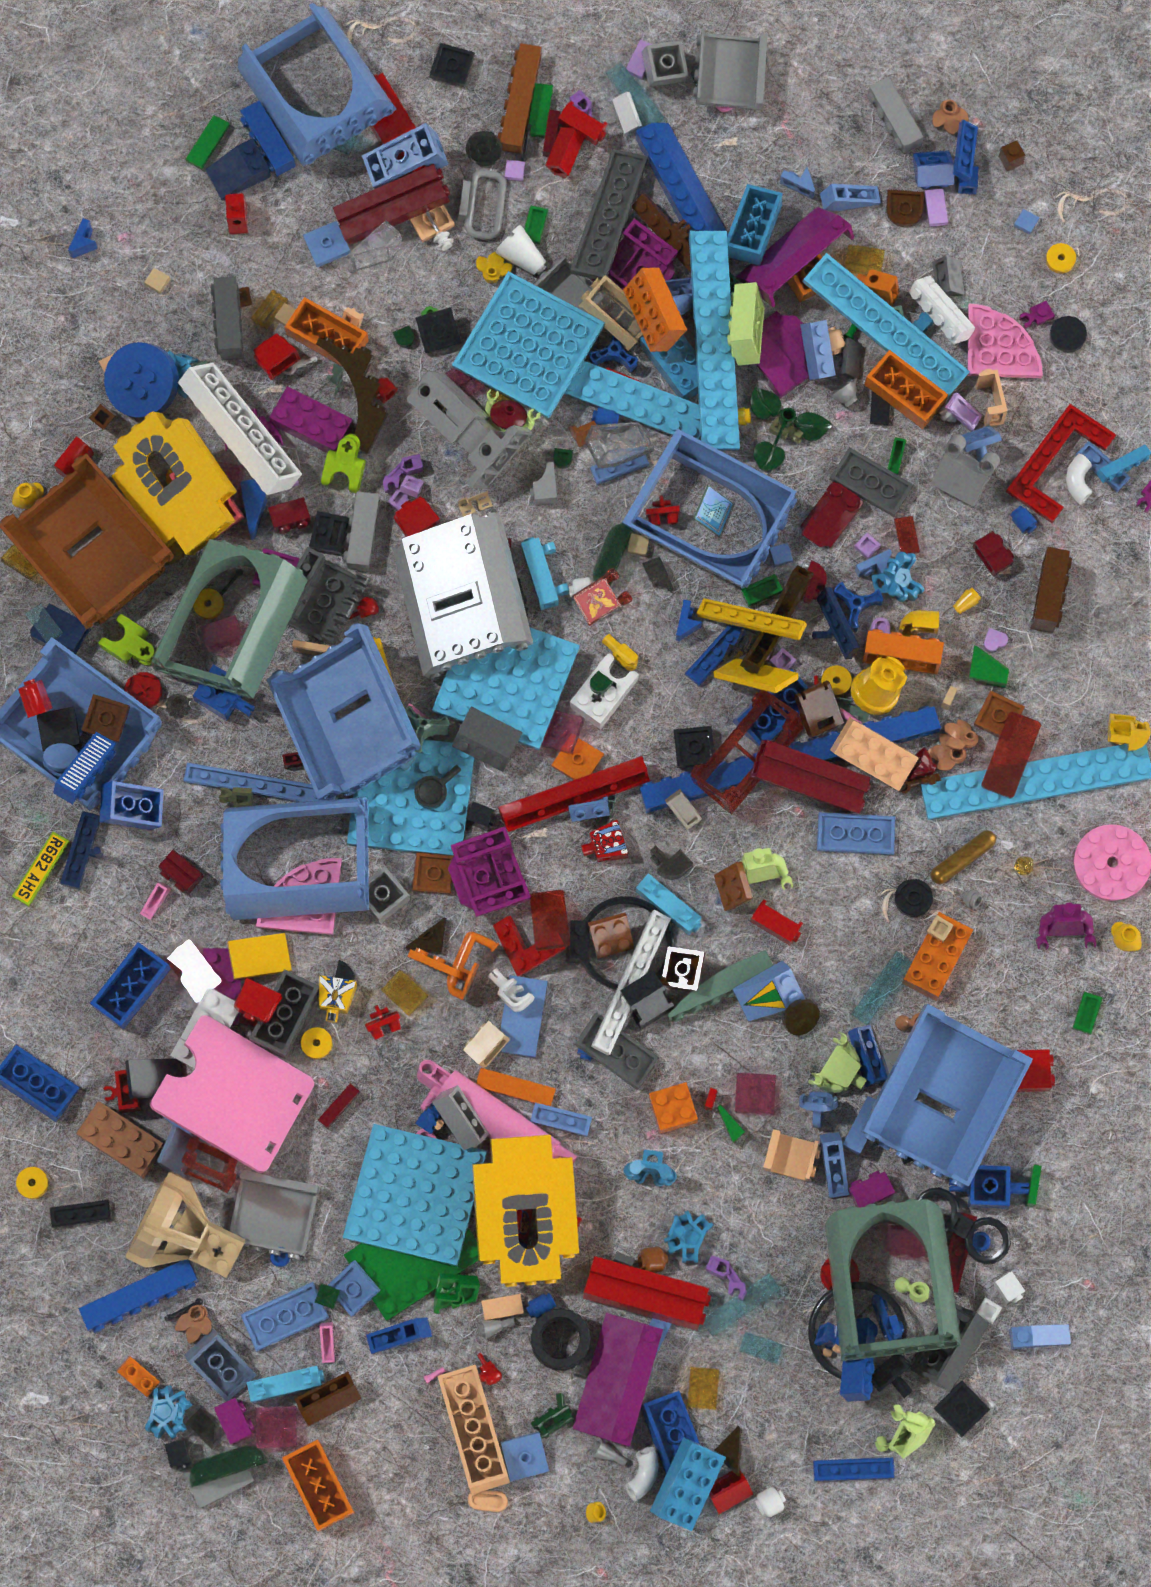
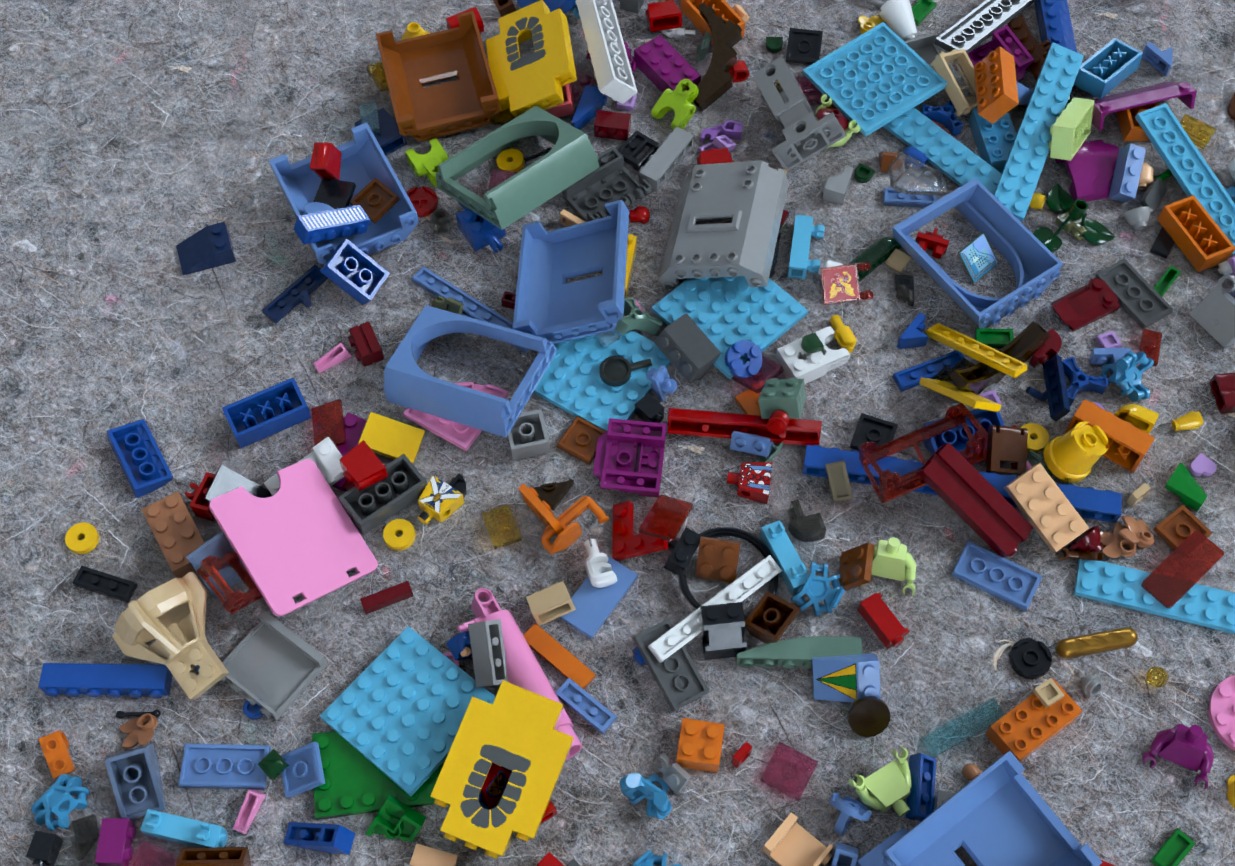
camera: 25 degrees right, 15 degrees down
tile [12,832,70,907] -> none
red hips [365,1005,401,1040] -> none
green piece [717,1105,745,1144] -> none
medium blue tile [769,543,793,567] -> none
medium blue slope [820,184,881,211] -> none
orange torso [856,269,900,307] -> none
none -> medium blue hips [646,365,678,402]
none -> light grey plate [653,754,692,794]
none -> blue plate [725,340,762,379]
none -> sand green brick [758,378,807,435]
none -> dark azure piece [791,561,845,617]

